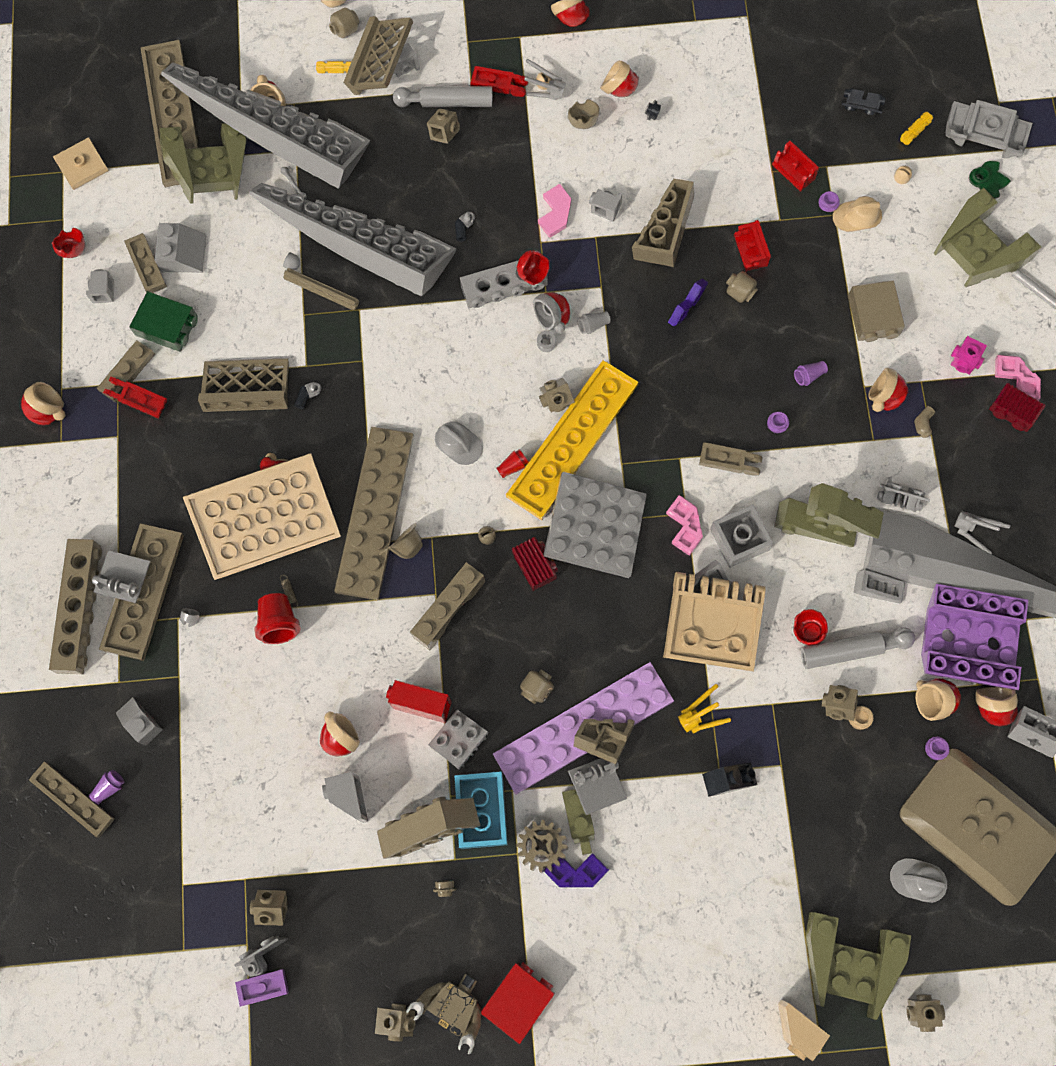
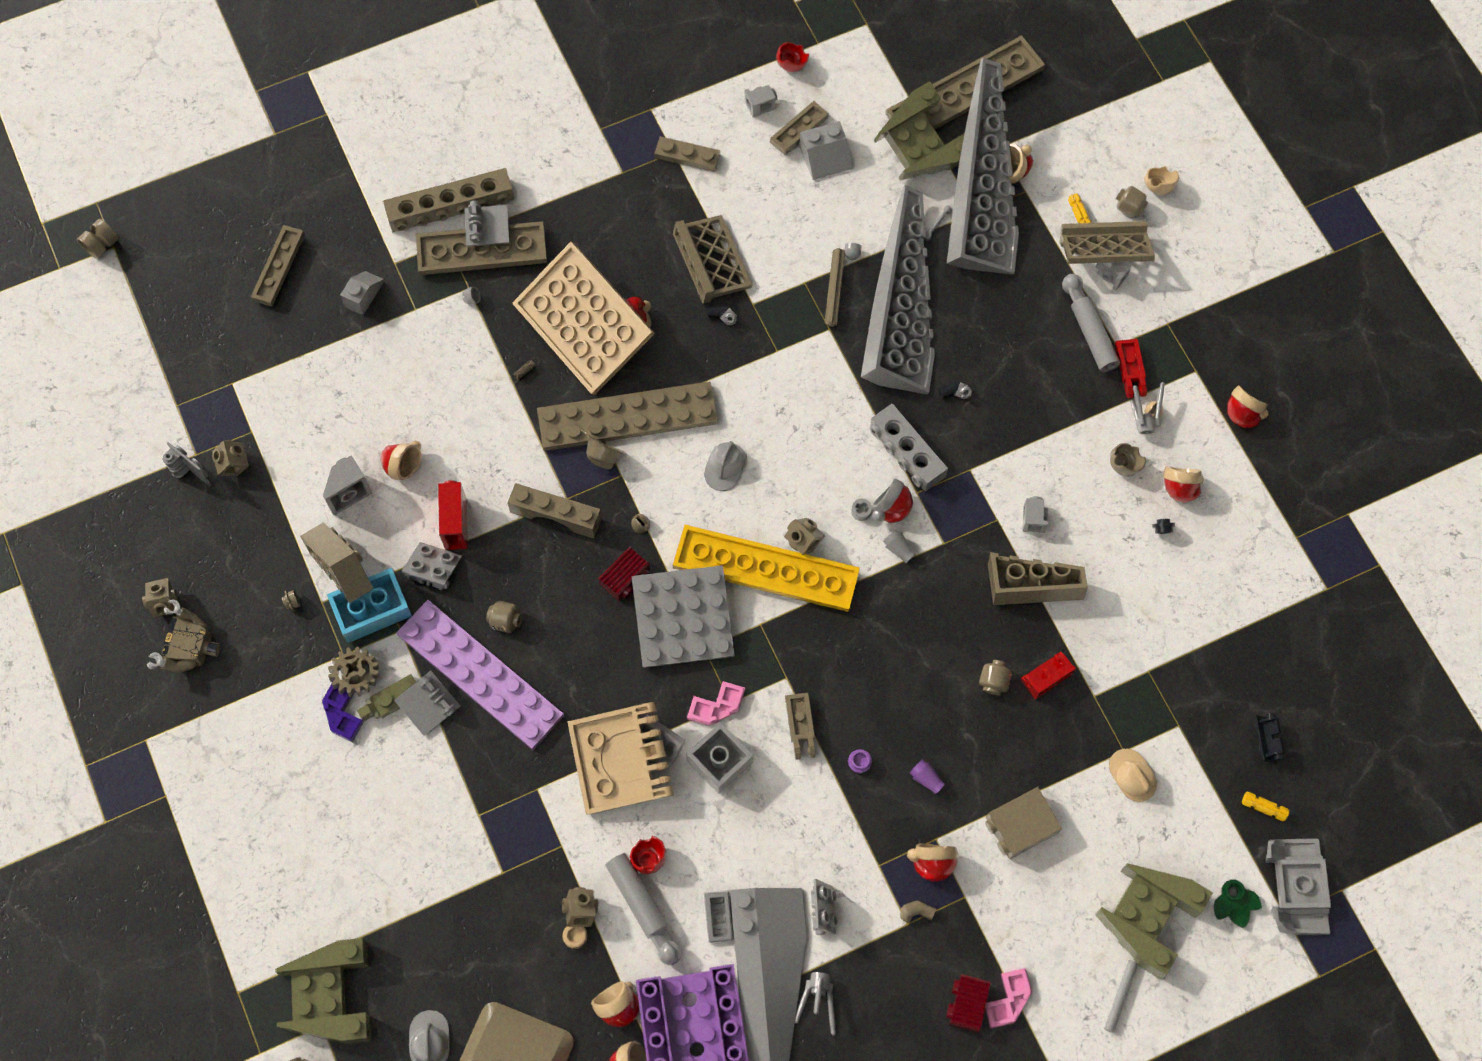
camera: 65 degrees right, 5 degrees down
tan piece [21,382,66,425] -> none
tan plate [53,137,109,190] -> none
medium lavender cone [89,770,124,804] -> none
red hinge [103,376,167,419] -> none
dark green brick [129,291,198,352] -> none
medium lavender plate [235,969,289,1007] -> none
red piece [254,593,301,644] -> none
dark tan brick [427,109,460,144] -> none
red brick [481,962,555,1044] -> none
red cone [496,449,529,478] -> none
red hair [516,250,549,285] -> none
bright pink tile [538,184,571,238] -> none
dark tan slope [573,719,635,764] -> none
dark purple tile [668,279,708,326] -> none
yellow plant [678,684,731,734] -> none
black slope [702,762,758,797] -> none
red hinge [772,141,819,191] -> none
olive wedge [774,483,884,547] -> none
tan slope [778,1000,830,1061] -> none
medium lavender plate [818,191,840,212] -> none
tan hinge [894,166,912,184] -> none
medium lavender plate [925,737,949,760] -> none
dark pink brick [950,336,987,375] -> none

